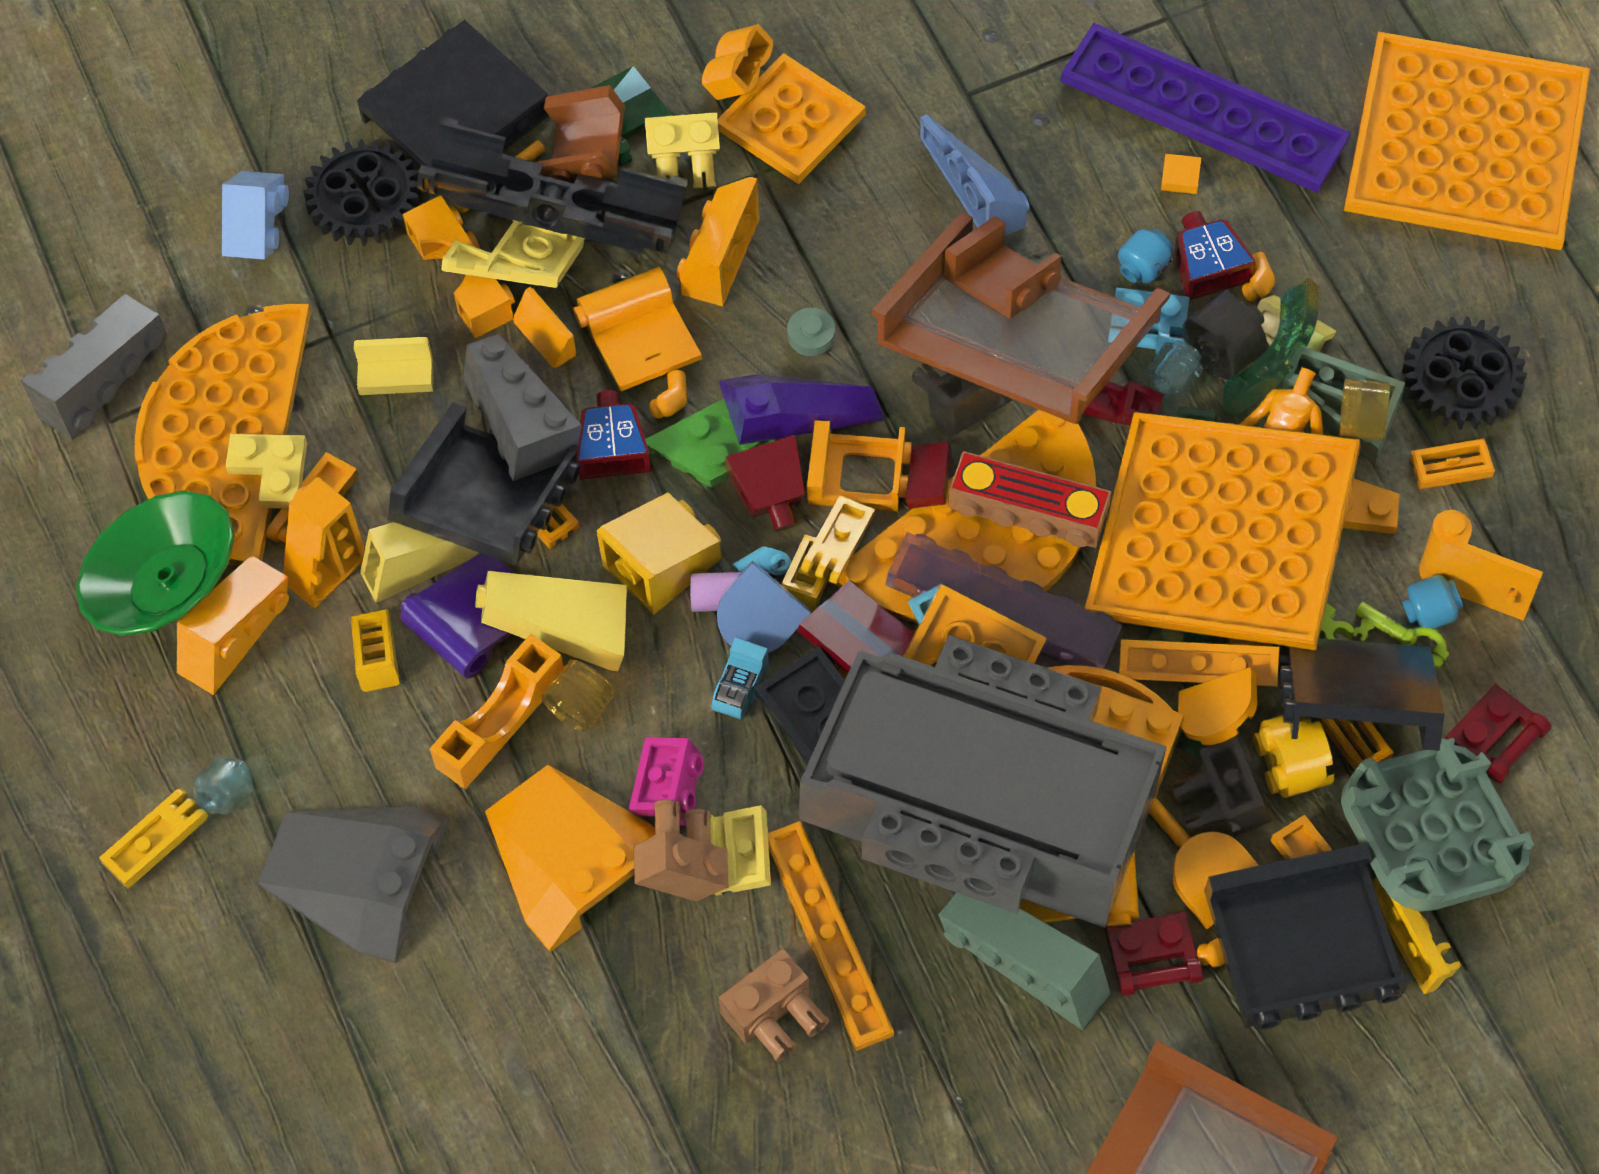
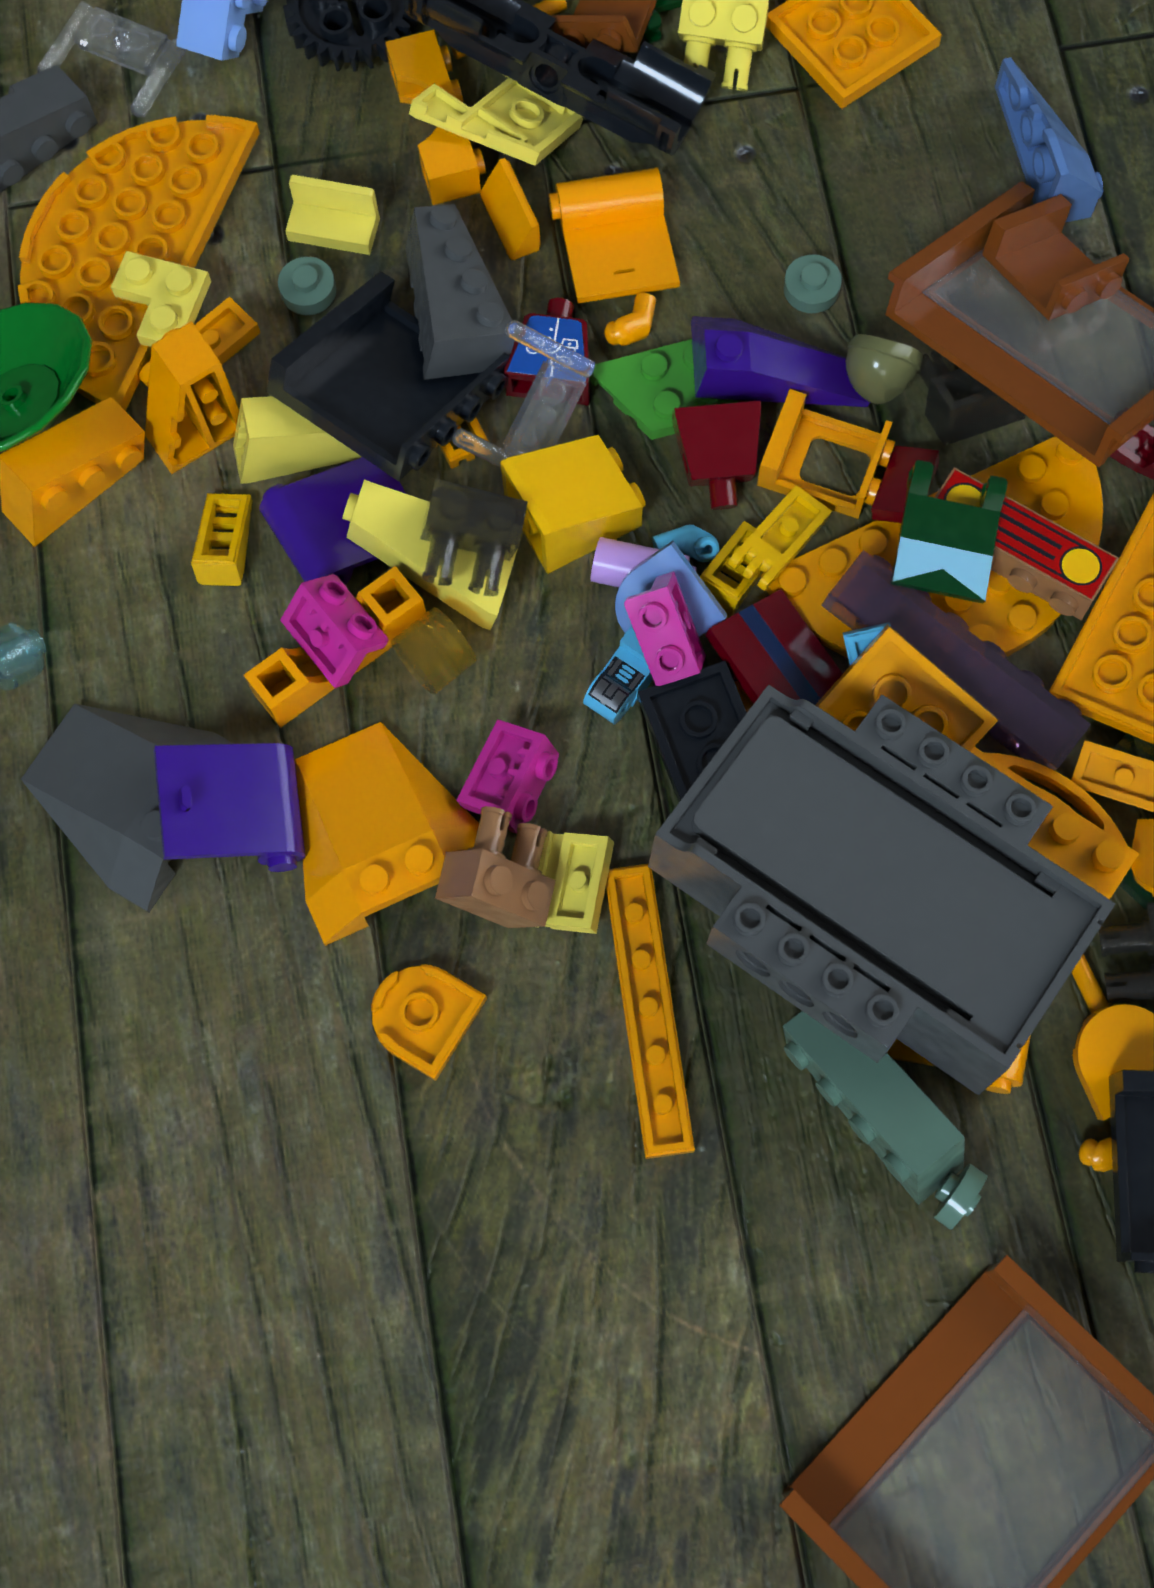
camera: 15 degrees right, 10 degrees up
light orange slope [676,177,760,307] -> none
medium nougat brick [718,948,829,1062] -> none
dark red plate [1105,912,1203,997] -> none
none -> clear plate [37,1,187,118]
none -> dark purple door [154,743,305,872]
none -> sand green wheel [278,257,336,315]
none -> dark pink bracket [280,574,389,688]
none -> light orange tile [371,964,487,1081]
none -> clear smoke brick [420,479,528,596]
none -> clear plate [452,320,595,468]
none -> dark pink bracket [624,571,706,686]
none -> olive hat [846,334,923,405]
none -> dark green flag [891,460,1008,604]
none -> sand green wheel [933,1163,988,1230]

